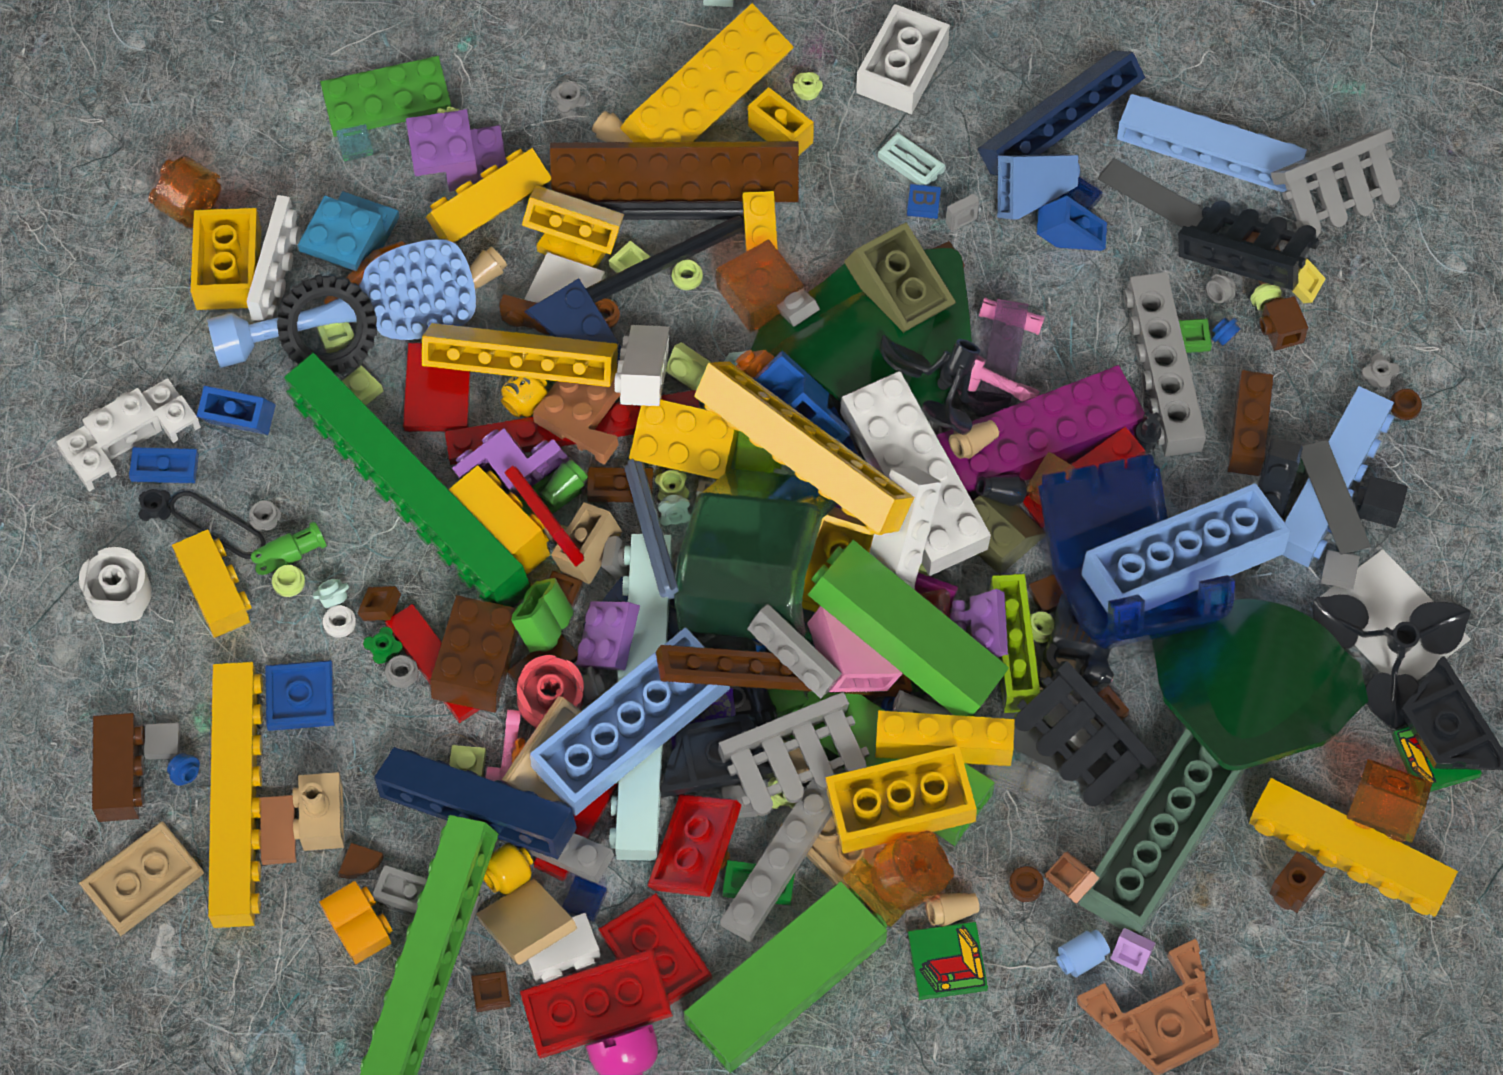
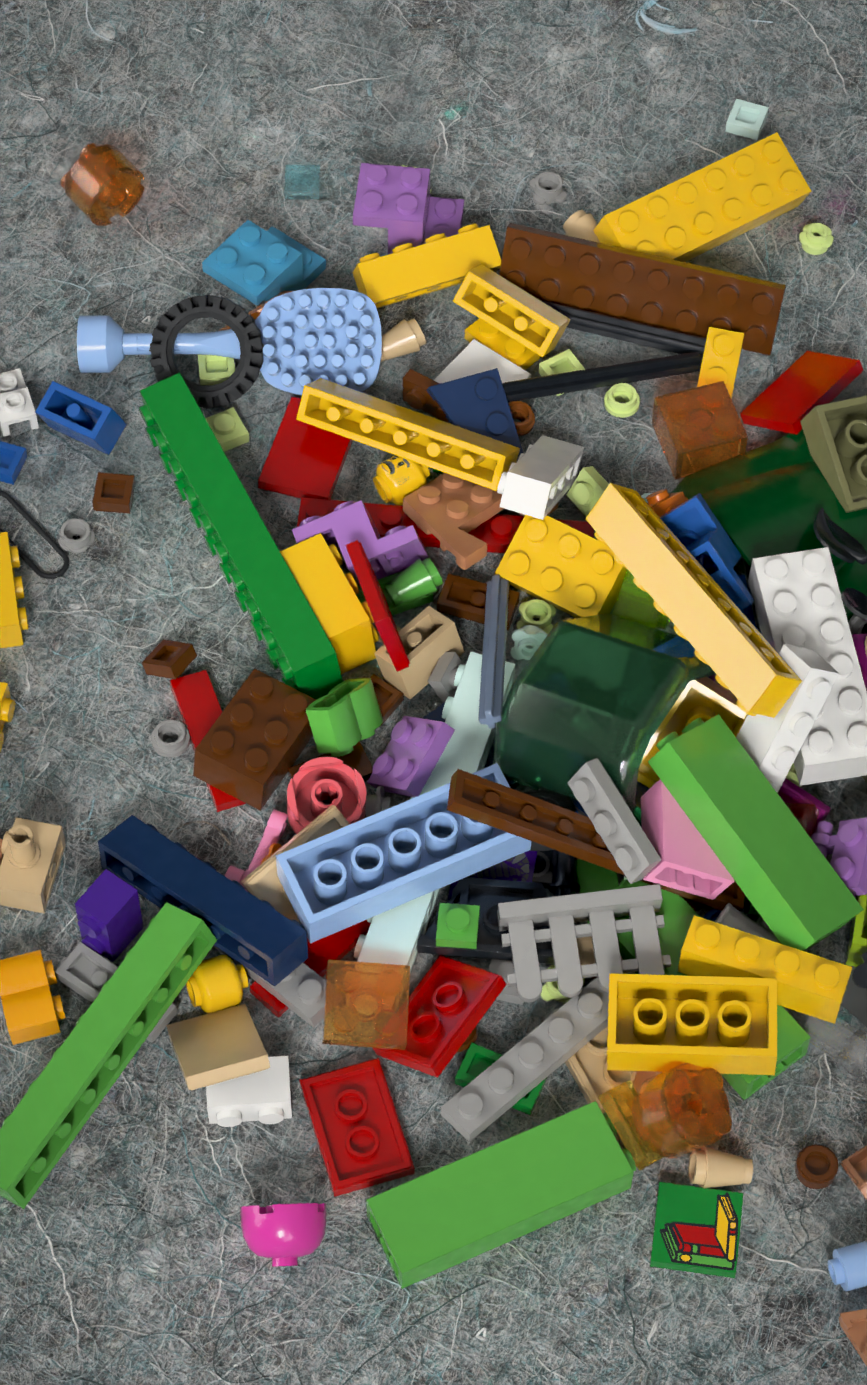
camera: 15 degrees right, 5 degrees down
yellow brick [190,208,262,310] -> none
white plate [246,195,301,324] -> none
bright green piece [251,521,327,575] -> none
blue tile [265,660,335,731] -> none
yellowish green plate [272,565,305,597] -> none
light aqua plate [313,579,349,608] -> none
bright green plate [320,56,452,137] -> none
white plate [323,605,356,638] -> none
reddish brown tile [338,843,384,879] -> none
green plate [363,627,403,664] -> none
yellowish green plate [449,745,486,777] -> none
reddish brown tile [471,970,511,1012] -> none
red tile [520,949,673,1059] -> none
clear blue tile [562,876,608,922] -> none
yellow brick [748,87,814,155] -> none
light grey plate [777,289,820,327] -> none
none -> dark purple piece [75,869,144,962]
none -> reddish brown plate [92,472,136,514]
none -> clear orange plate [322,960,410,1050]
none -> bright green plate [436,903,480,949]
none -> red tile [740,351,863,435]

